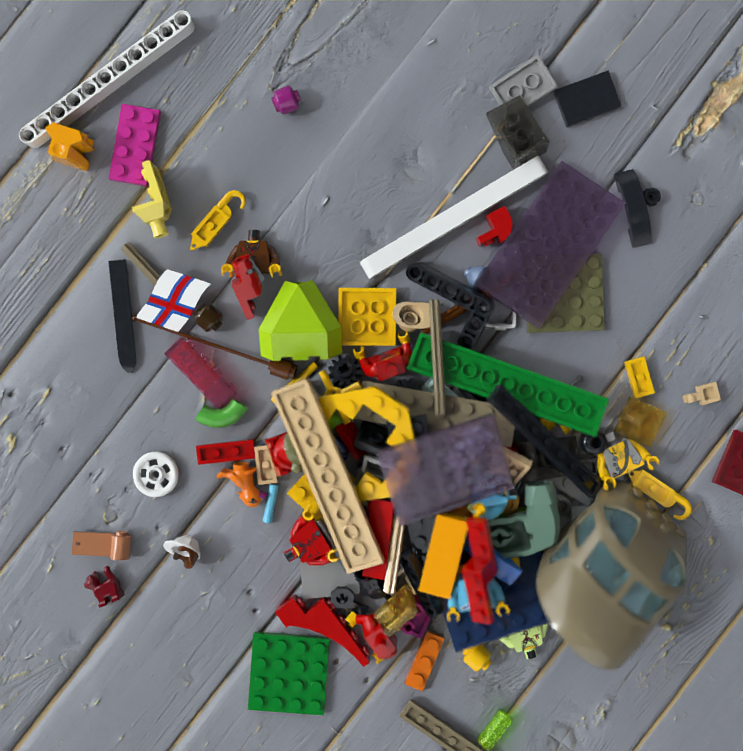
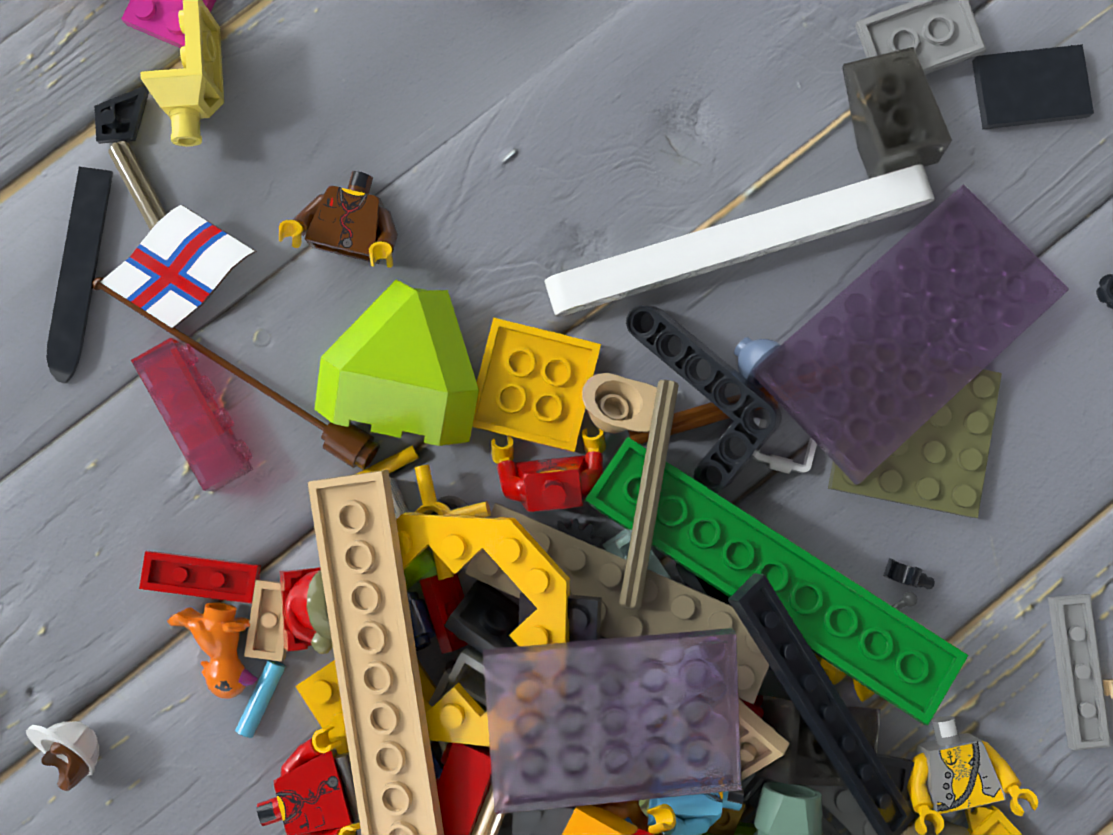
camera: 10 degrees right, 5 degrees down
white plate [133,452,179,497] -> none
yellow plate [190,190,246,251] -> none
dark brown head [194,304,223,332] -> none
bright green cylinder [195,398,248,428] -> none
red plate [232,254,264,320] -> none
black gear [328,354,362,389] -> none
red brick [476,206,512,247] -> none
black head [579,431,607,455] -> none
clear yellow plate [613,396,666,447] -> none
black slope [614,169,652,248] -> none
yellow plate [624,356,655,398] -> none
none -> black piece [94,86,149,144]
none -> black piece [883,558,935,589]
none -> light grey tile [1048,594,1112,751]

